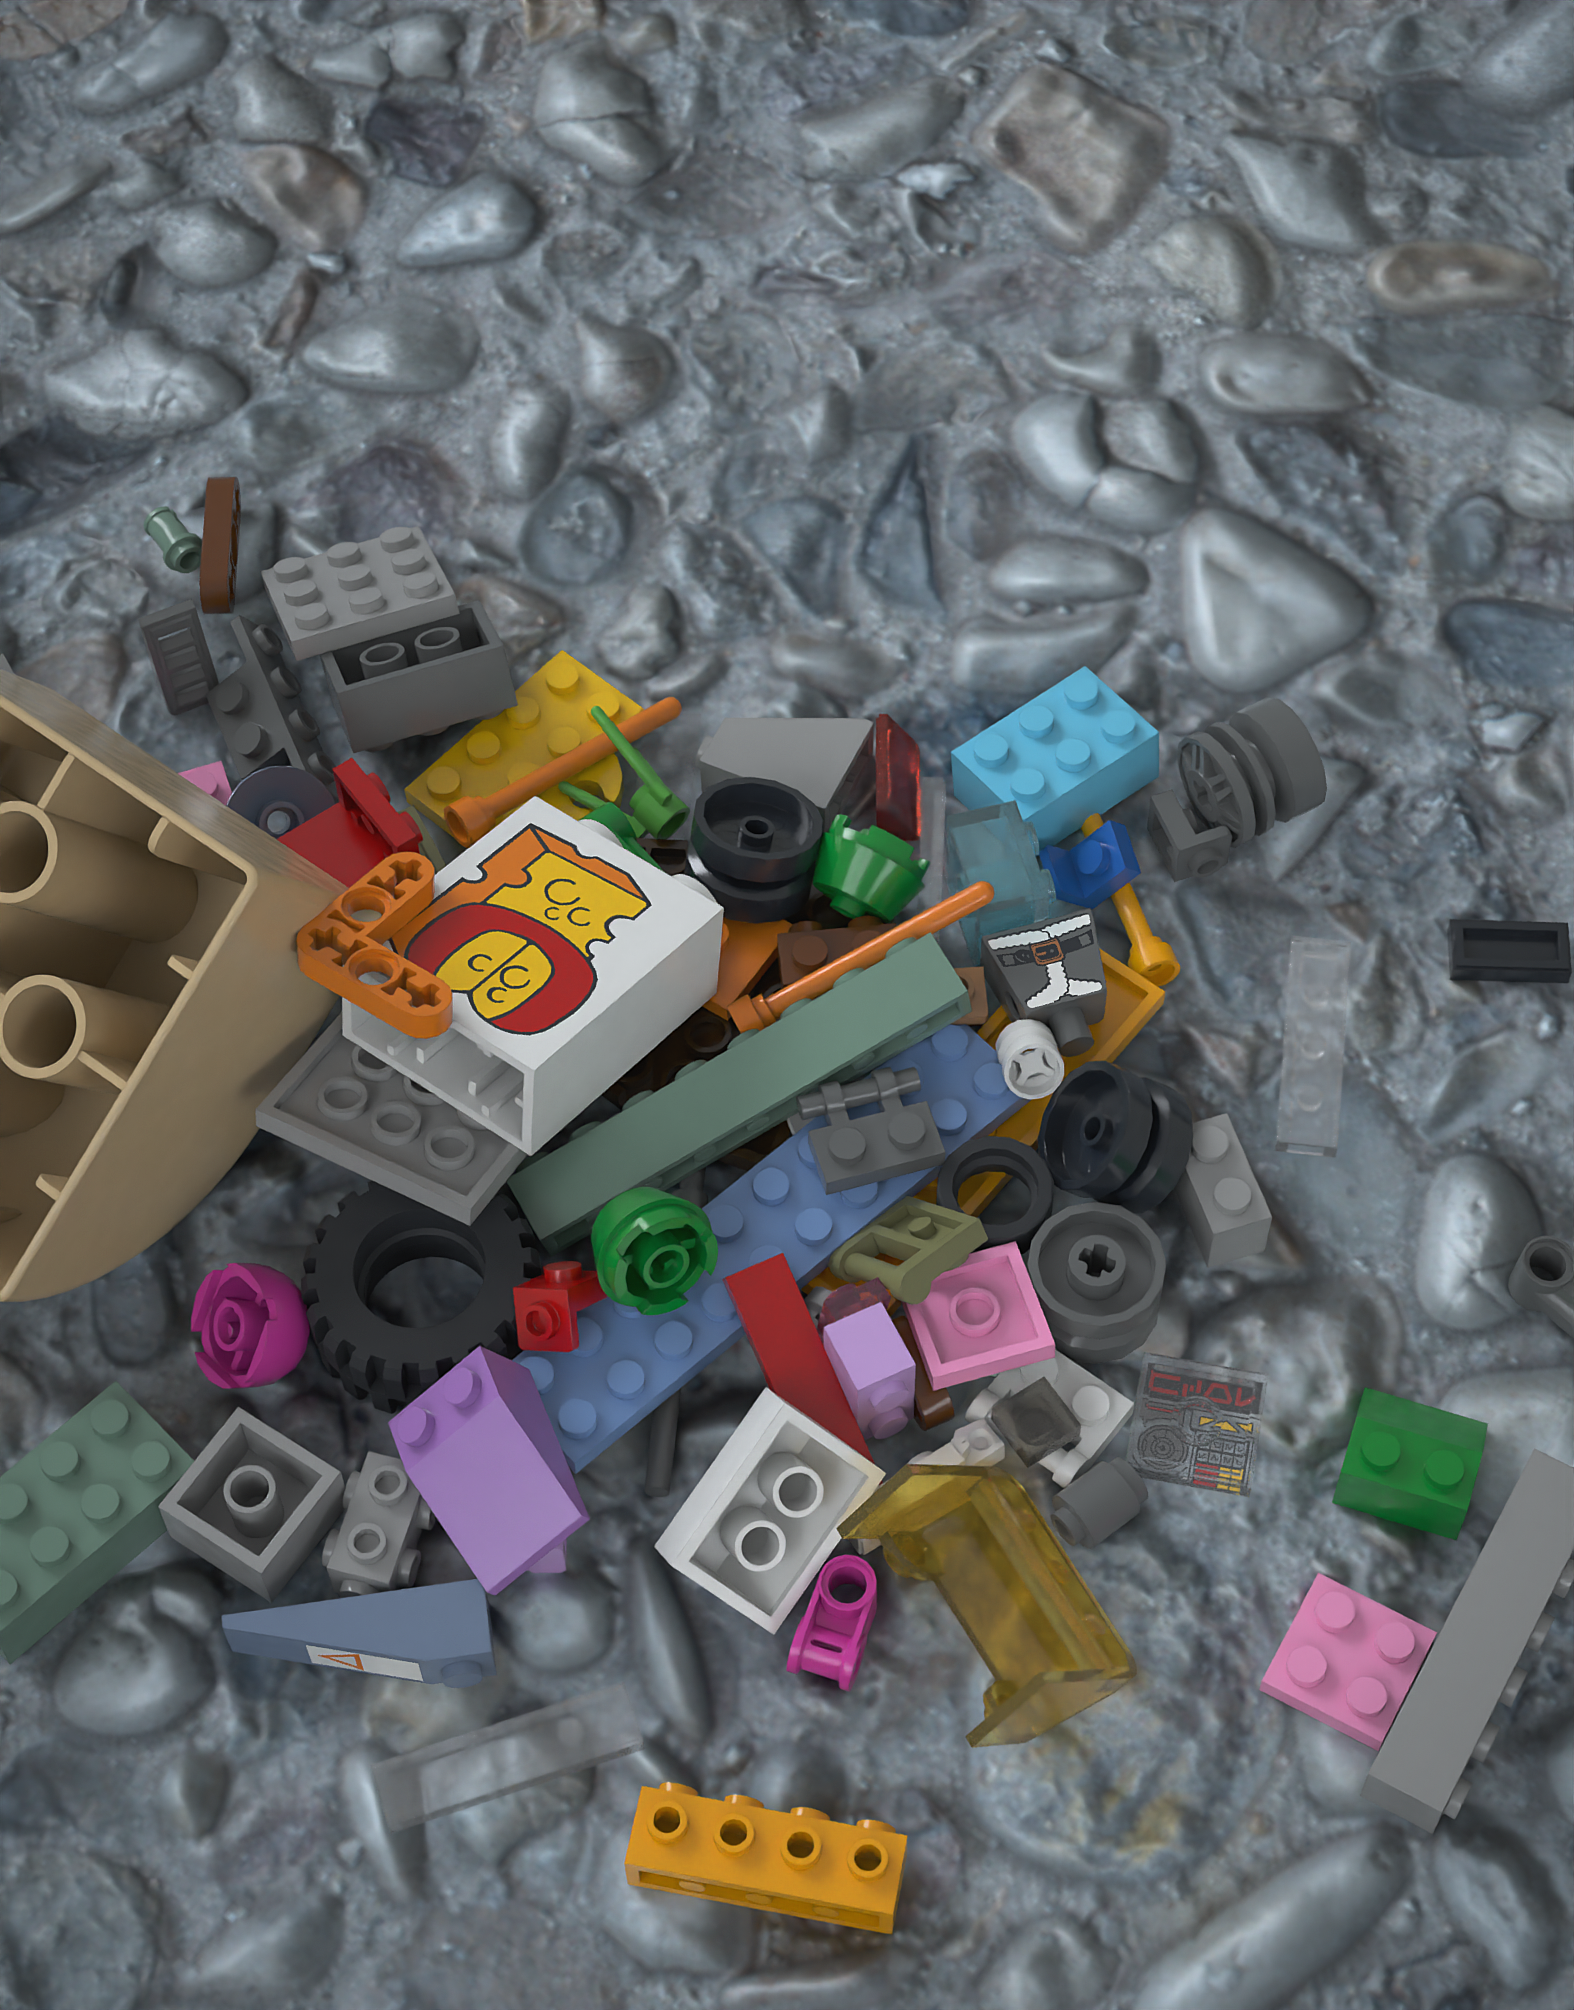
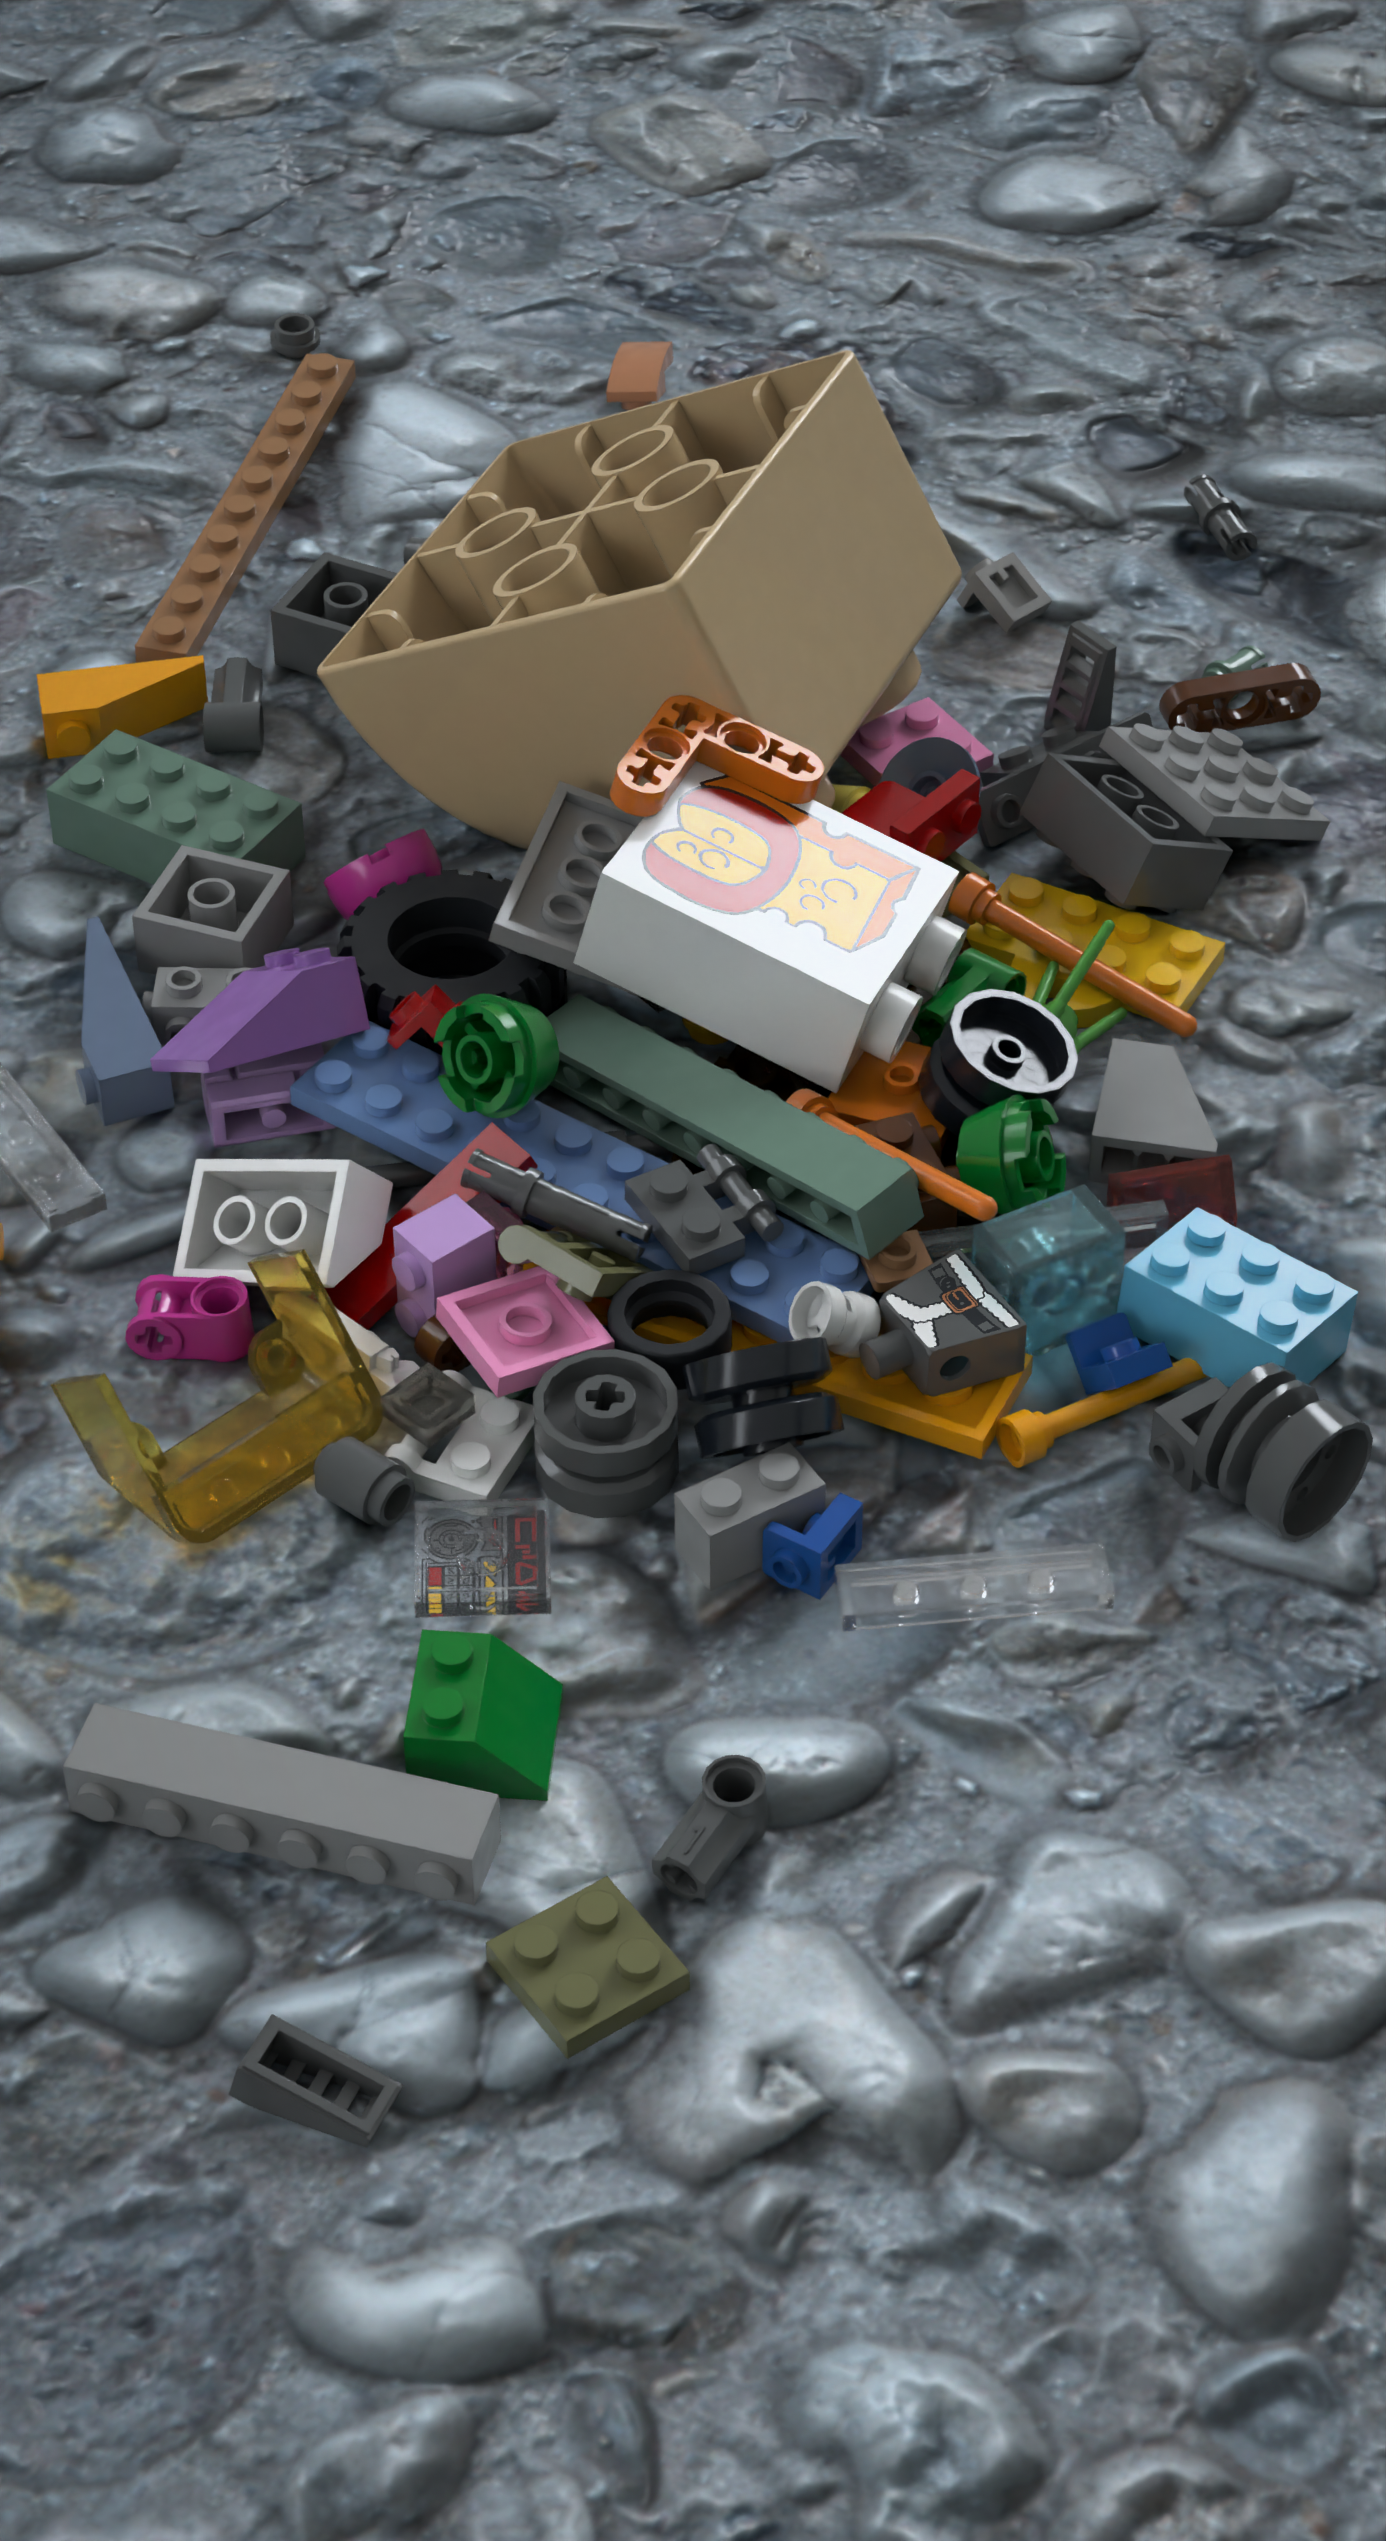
camera: 75 degrees right, 15 degrees down
bright pink plate [1259,1573,1437,1751] -> none
black tile [1447,919,1572,983] -> none
none -> dark grey pin [460,1148,653,1263]
none -> blue bracket [762,1493,863,1600]

